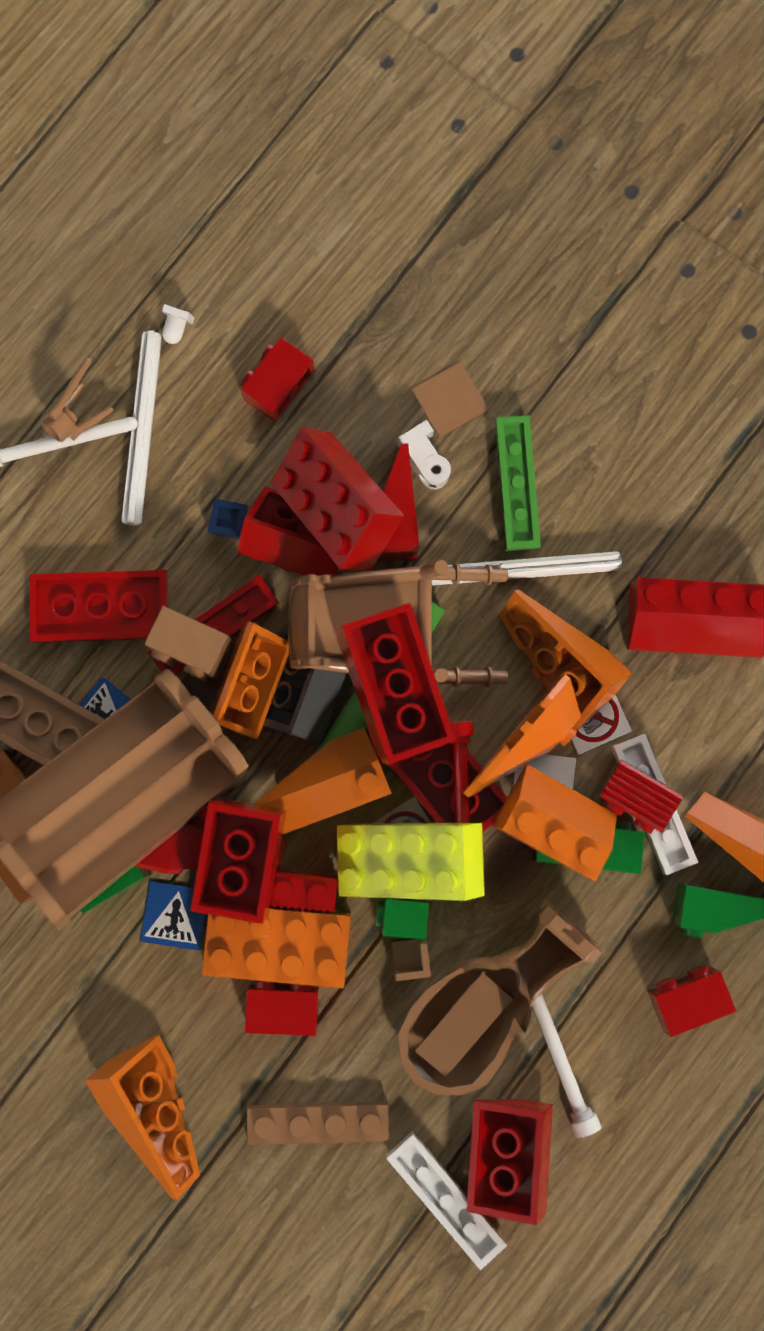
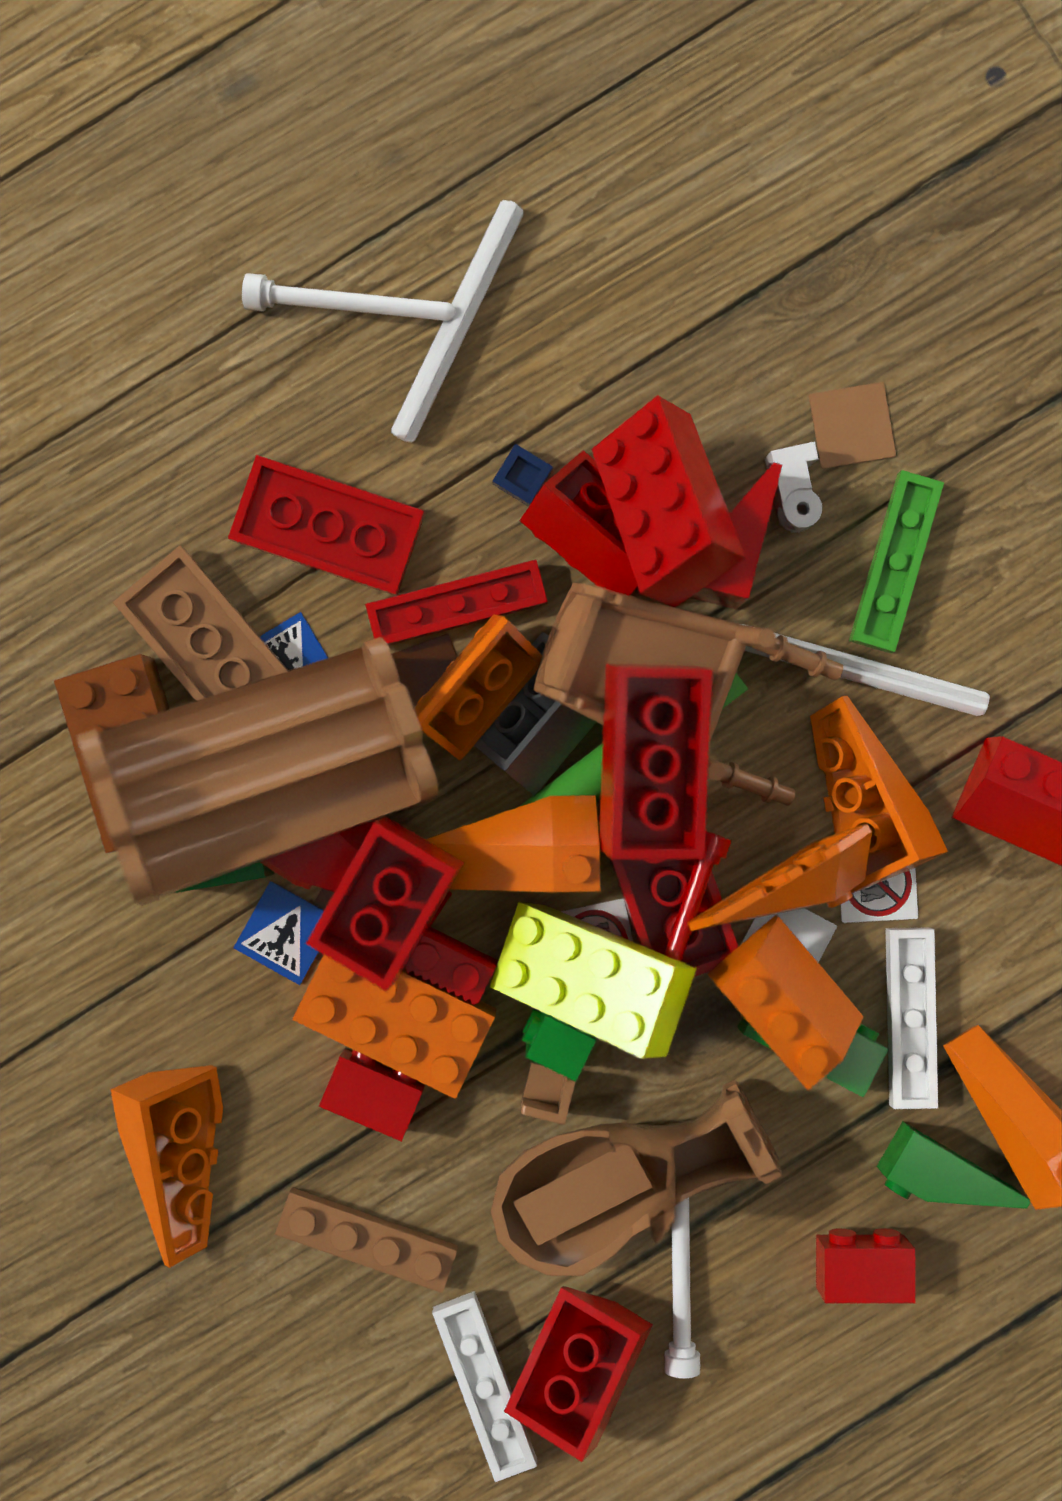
camera: 30 degrees right, 5 degrees up
medium nougat plant [41,357,113,442] -> none
medium nougat brick [144,606,235,683] -> none
white piece [162,304,195,344] -> none
red brick [240,337,315,423] -> none
red brick [600,759,684,834] -> none

